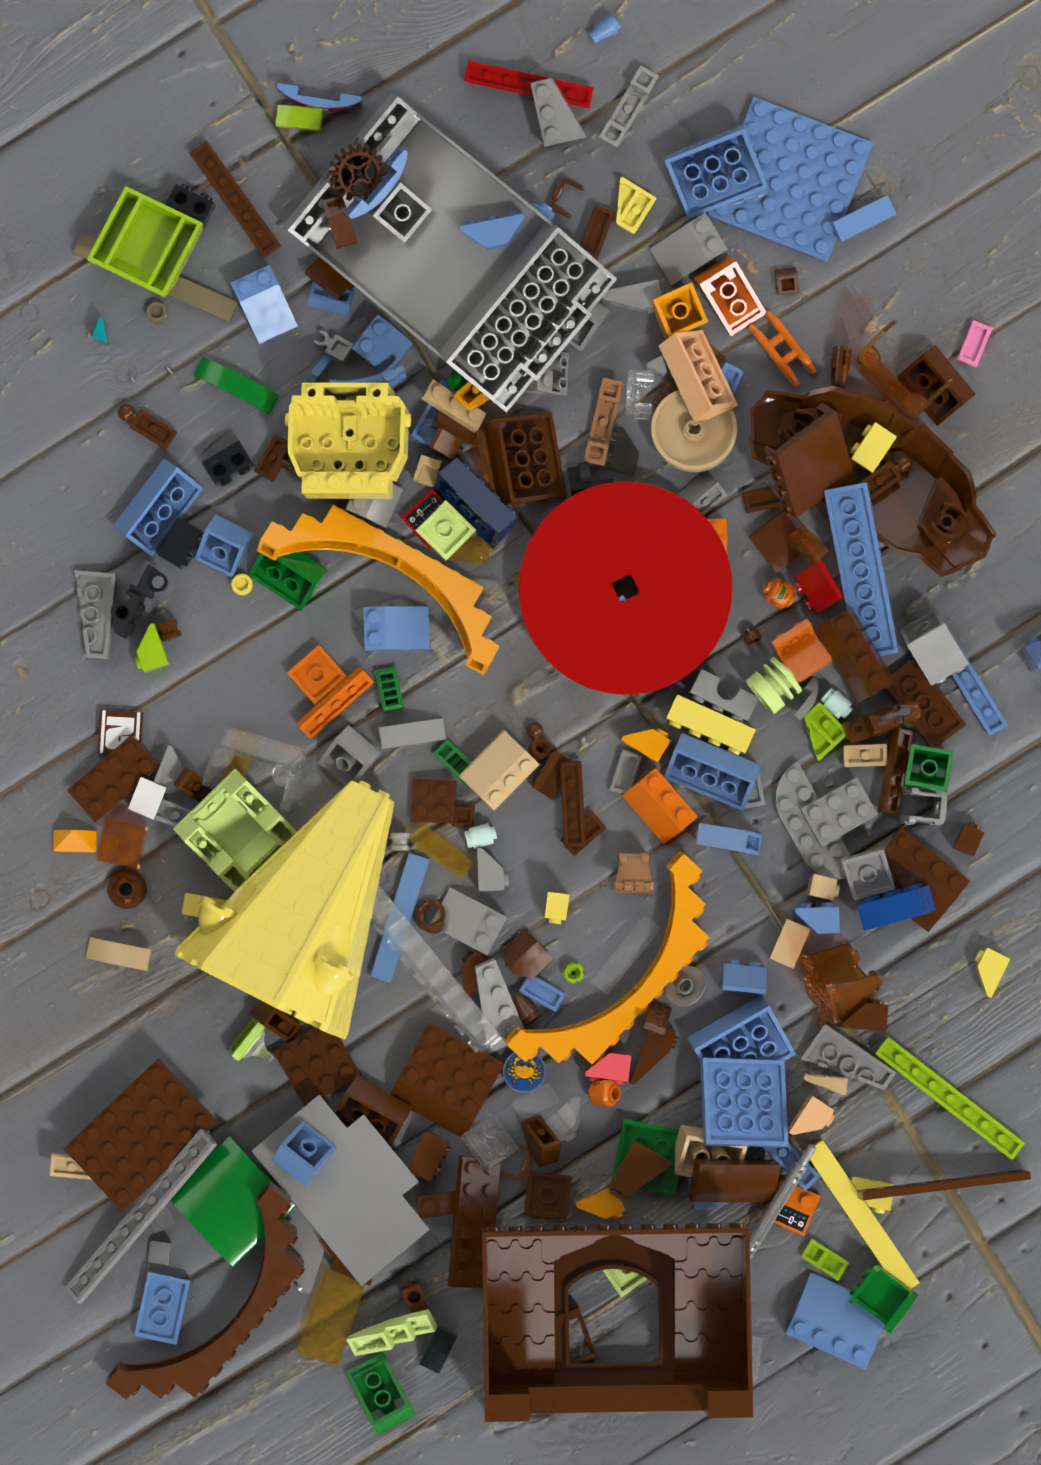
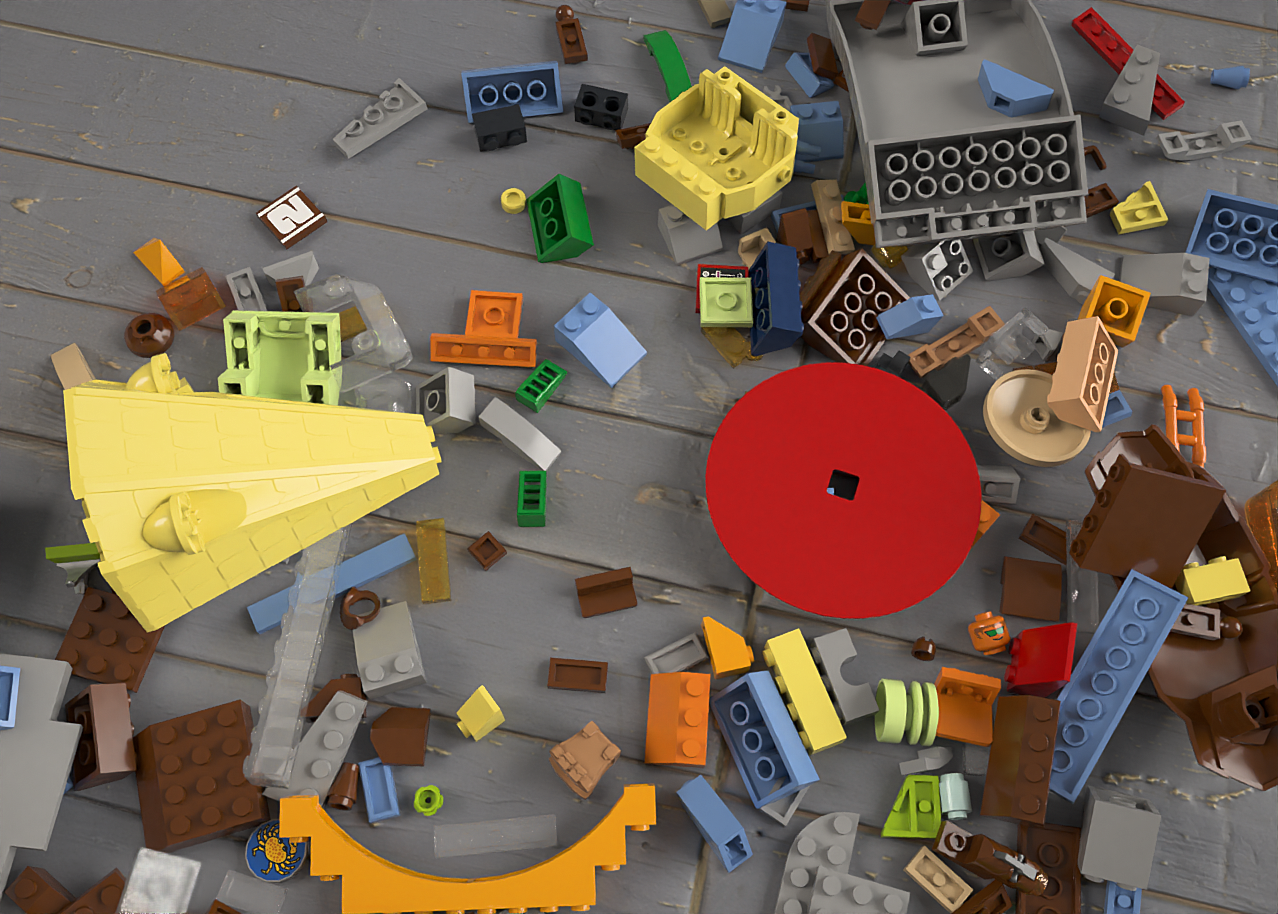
camera: 45 degrees right, 20 degrees down
reddish brown plate [67,734,160,823] -> none
black plate [111,565,168,639] -> none
white sticker [128,777,166,820] -> none
lime slope [135,623,170,673] -> none
reddish brown wheel [156,619,182,642] -> none
medium blue slope [195,515,254,578] -> none
light orange arch [257,505,500,675] -> none
light grey wheel [388,833,410,851] -> none
reddish brown brick [408,1130,451,1182] -> none
reddish brown plate [411,778,457,824] -> none
tan slope [458,730,540,811] -> none
light aqua brick [464,823,497,849] -> none
light grey slope [477,848,509,891] -> none
reddish brown plate [526,722,551,761] -> none
reddish brown tile [560,761,586,848] -> none
orange slope [694,255,766,336] -> none
reddish brown slope [775,267,799,295] -> none
clear orange slope [788,527,829,565] -> none
reddish brown hinge [830,346,852,387] -> none
none -> medium blue slope [877,294,944,339]

